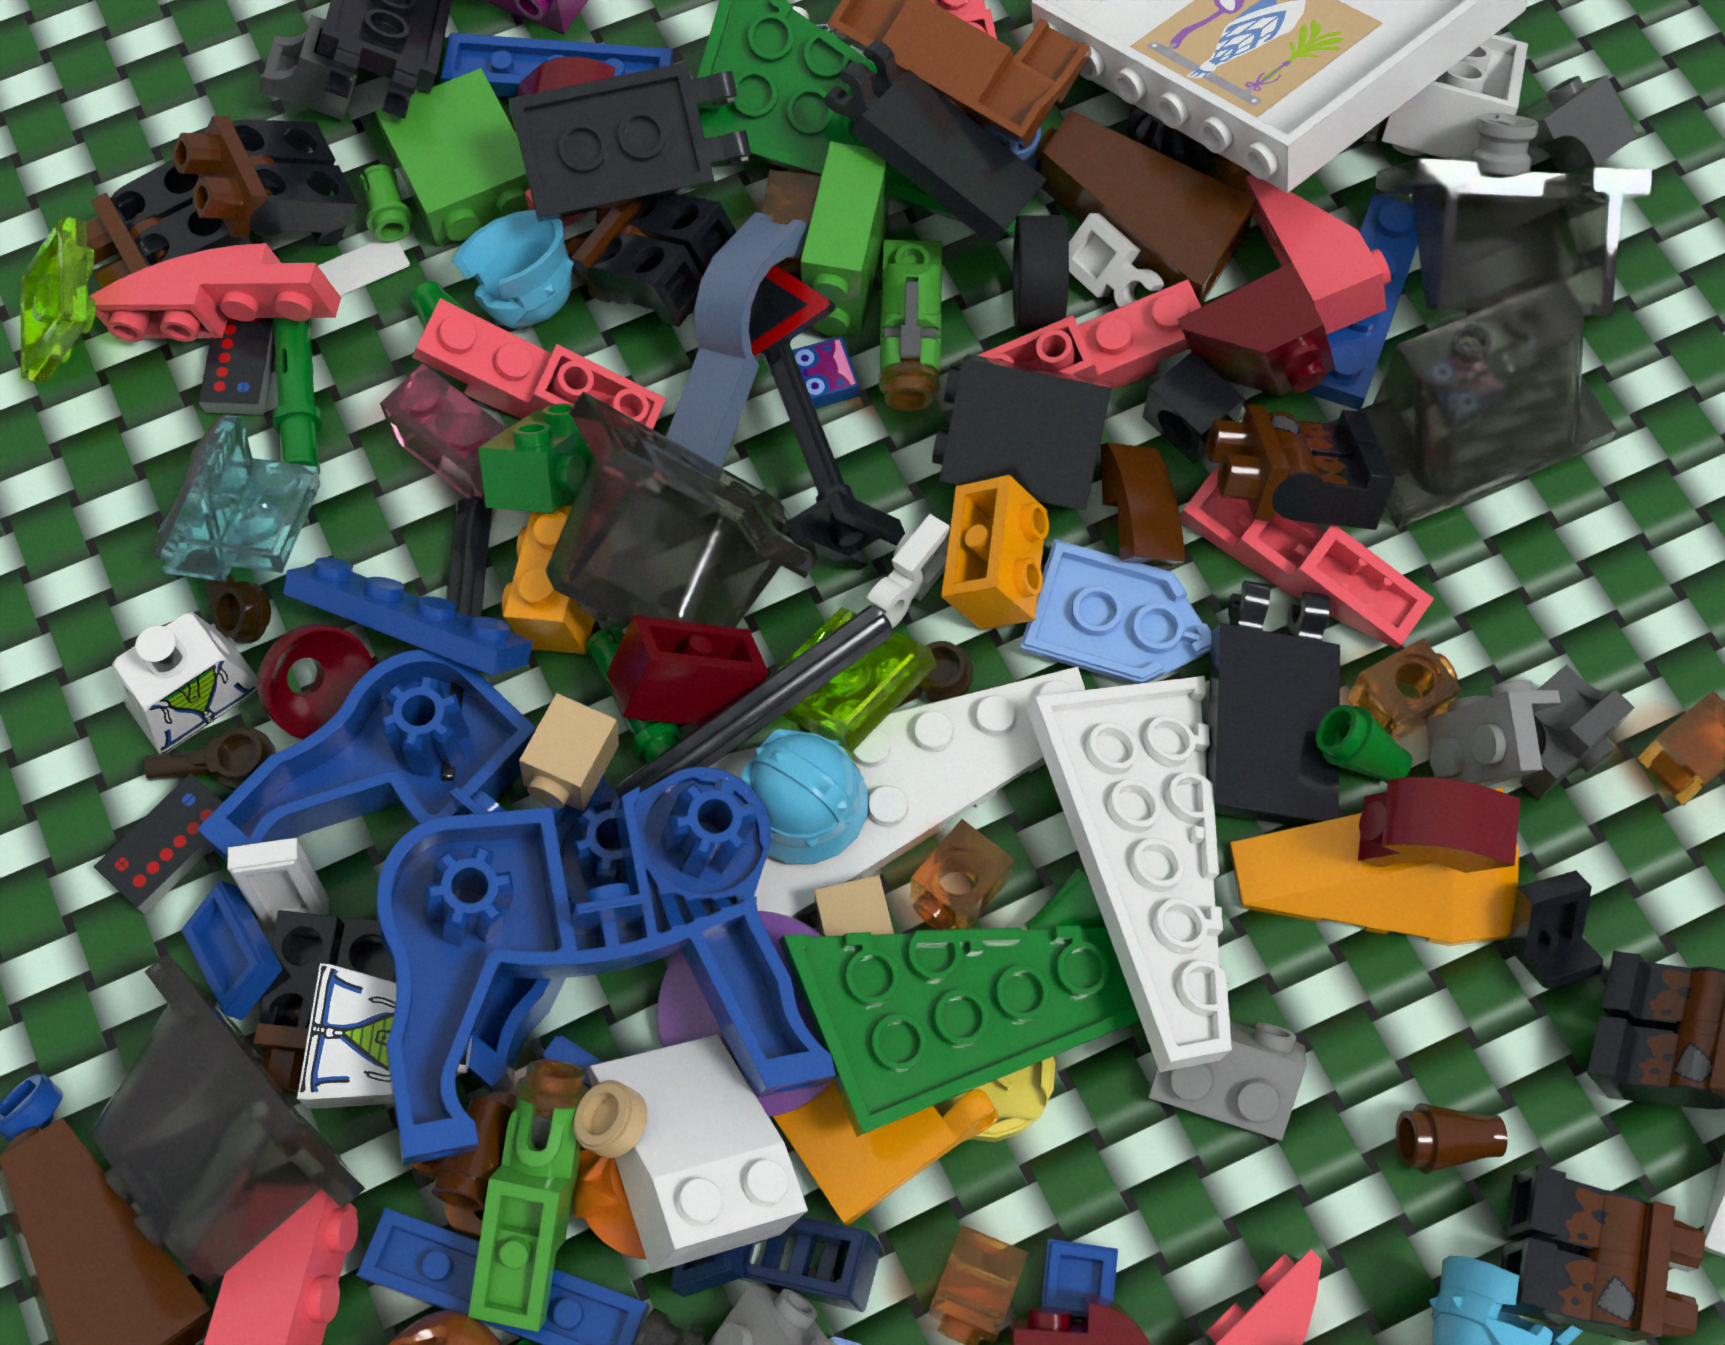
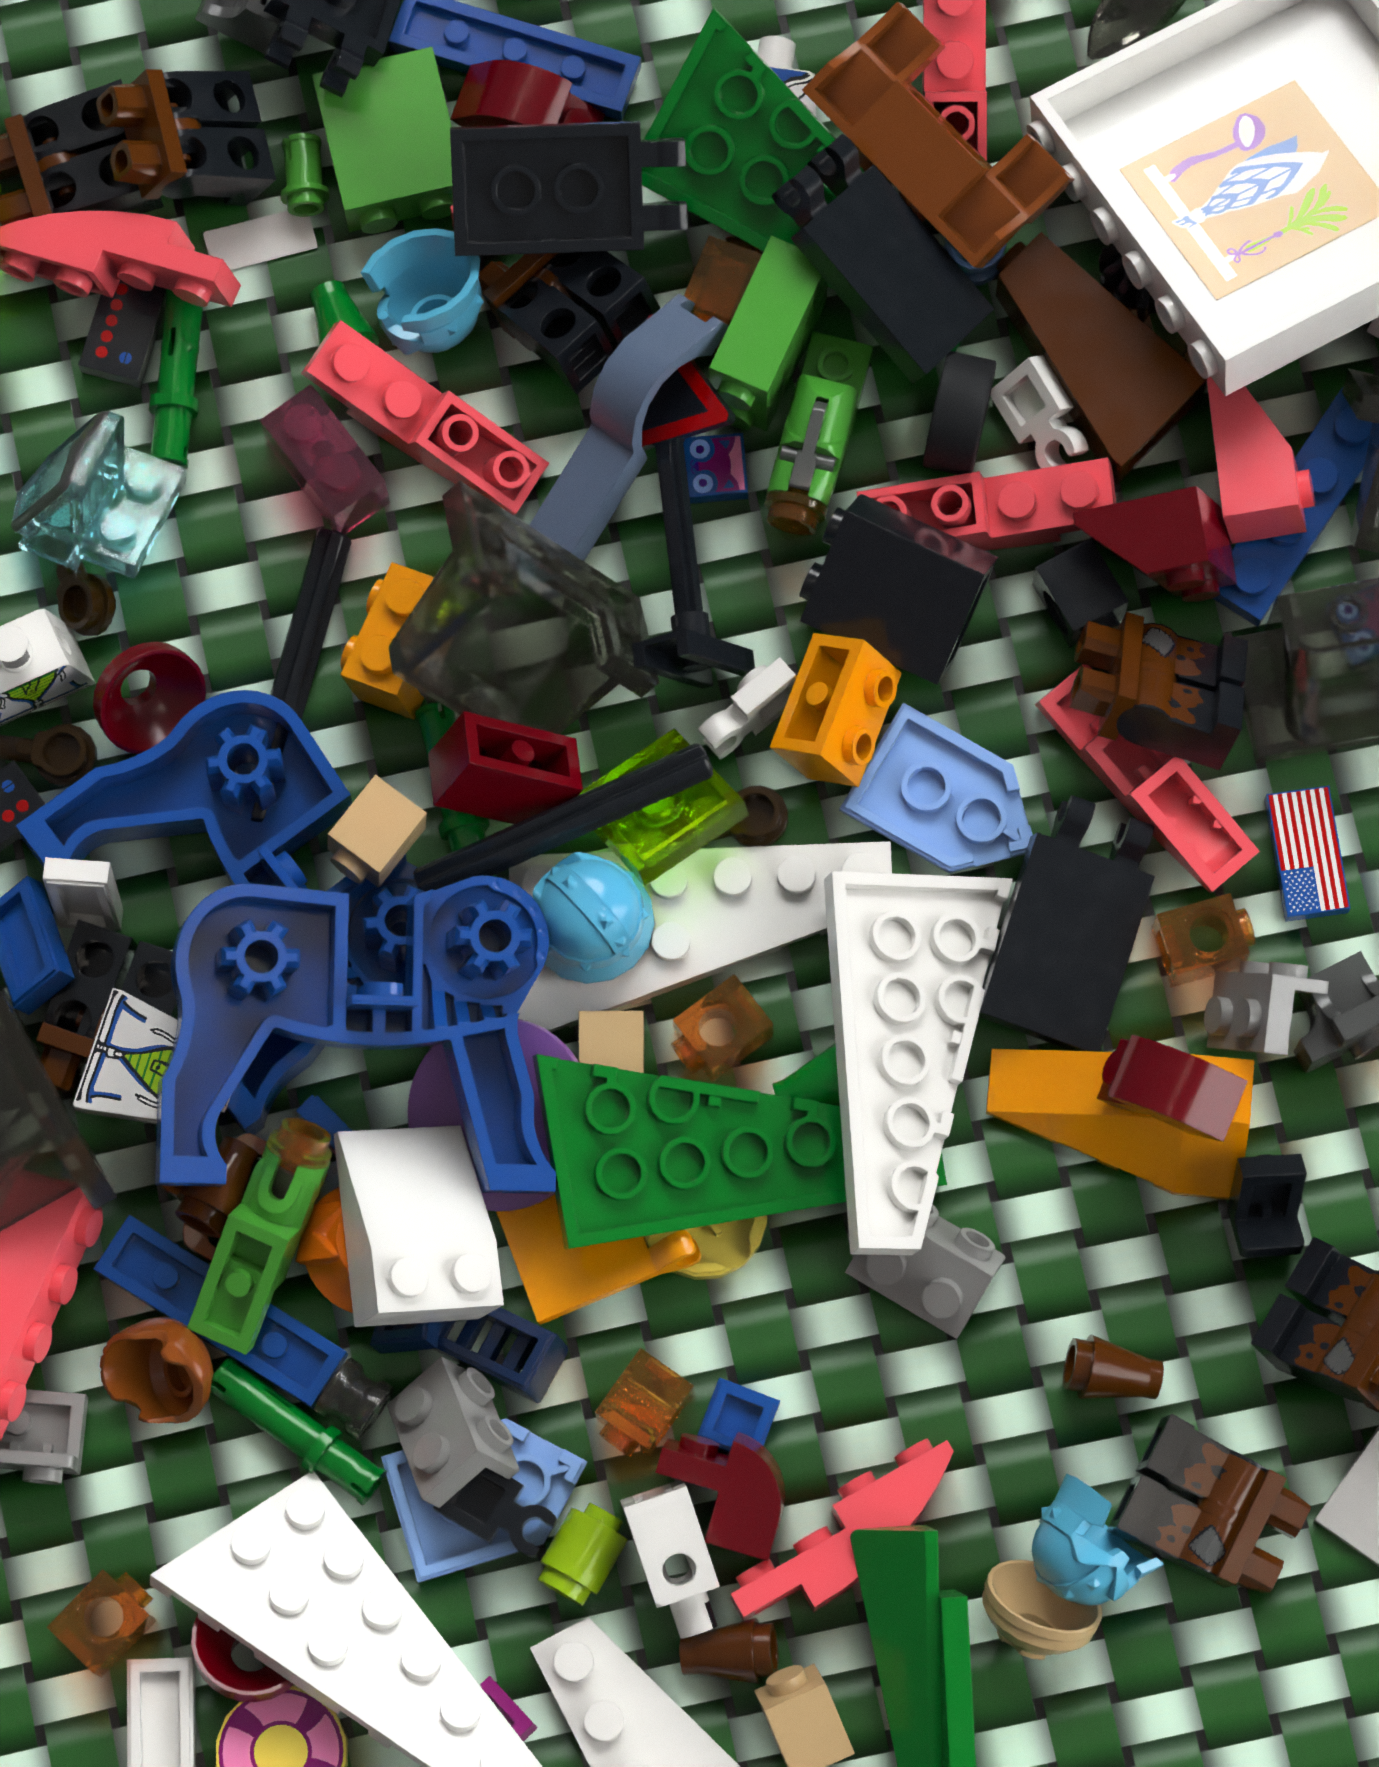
camera: 15 degrees right, 10 degrees up
blue plate [283,557,533,676] -> none
green brick [478,403,613,513] -> none
tan tile [574,1080,647,1158] -> none
reddish brown slope [1100,442,1185,566] -> none
green cone [1316,705,1412,784] -> none
none -> tile [1264,785,1351,922]

